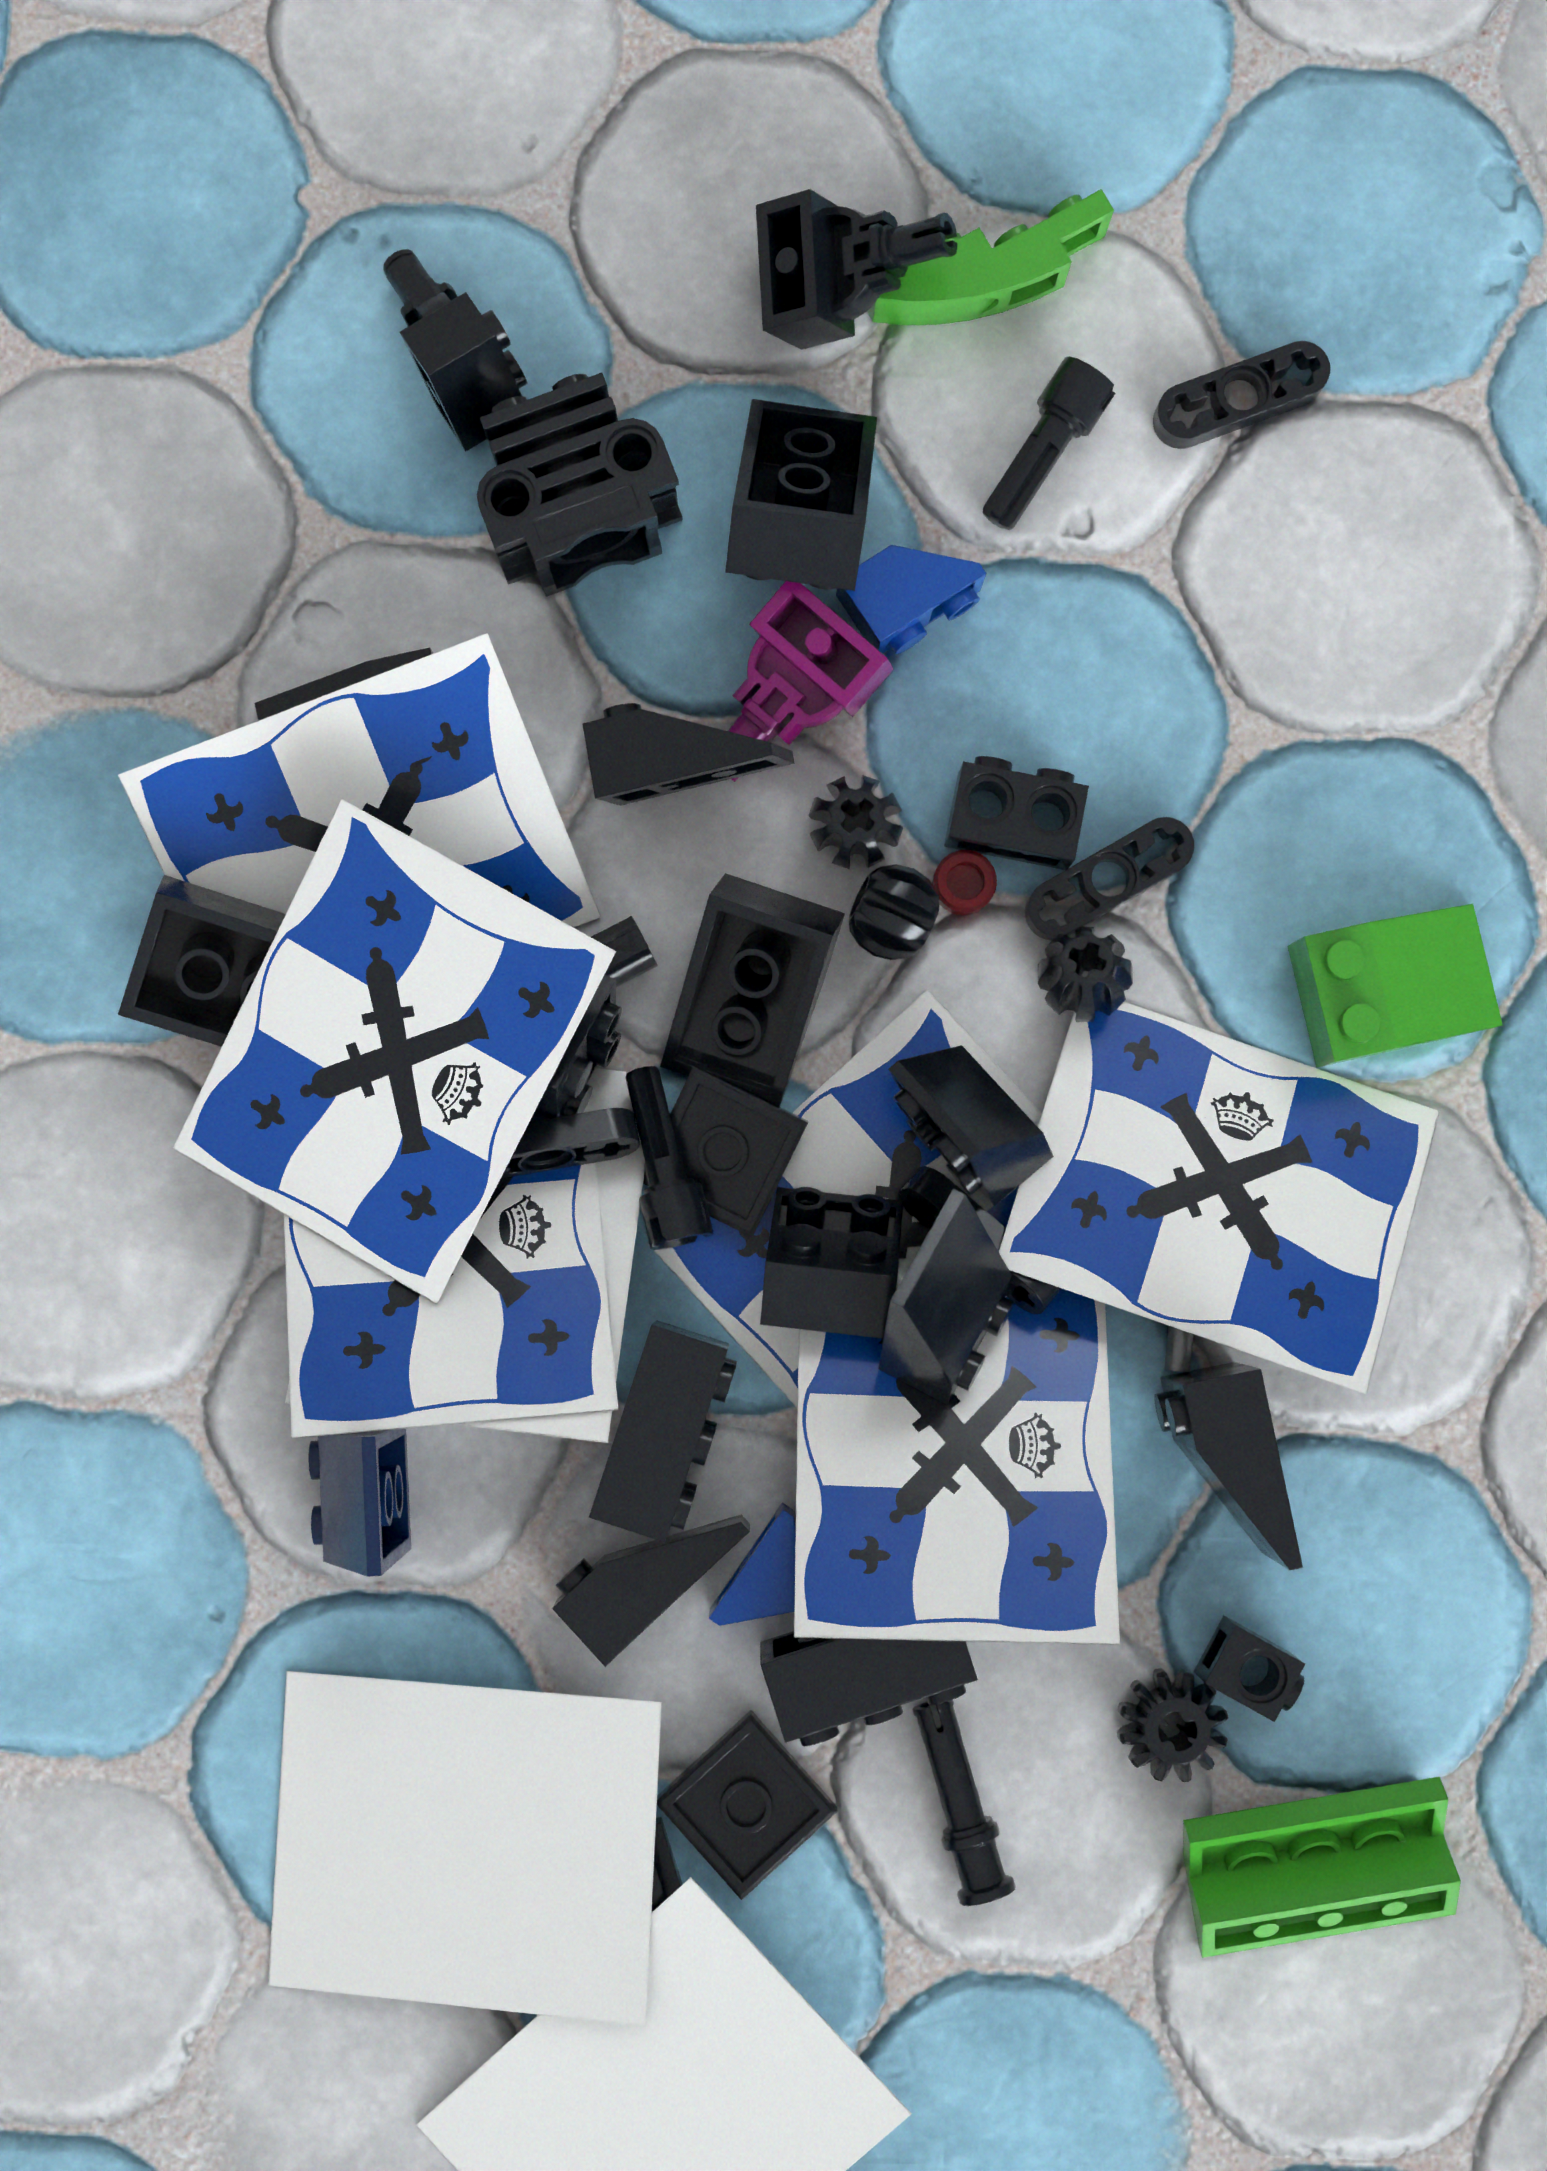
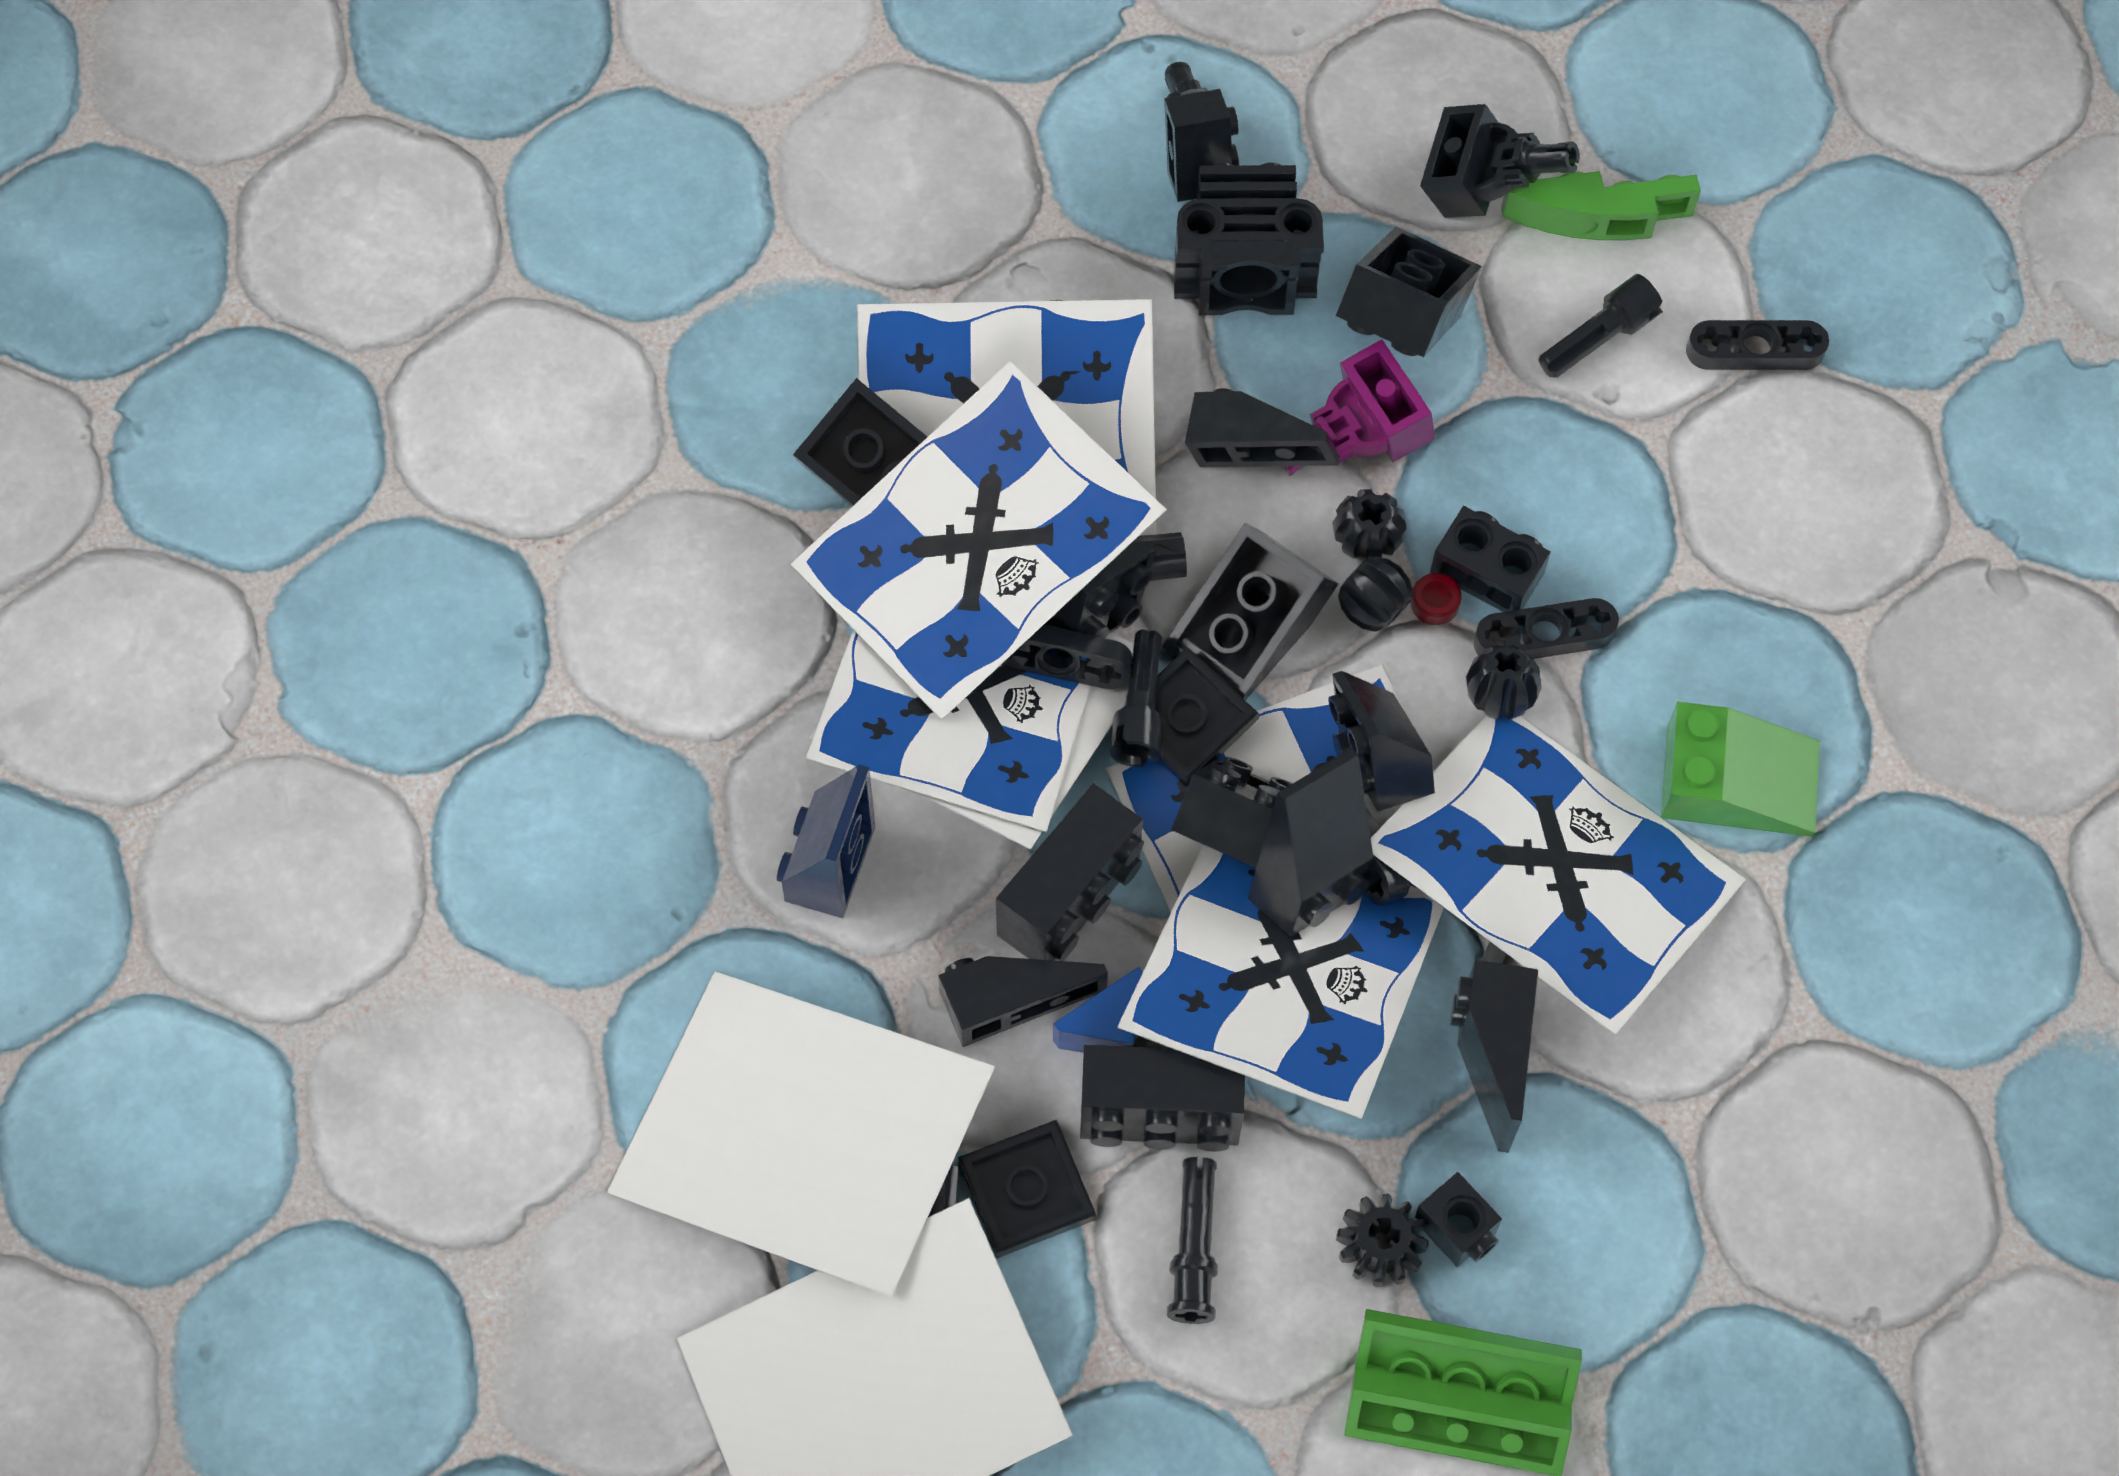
camera: 25 degrees right, 20 degrees down
blue slope [836,545,986,654] -> none

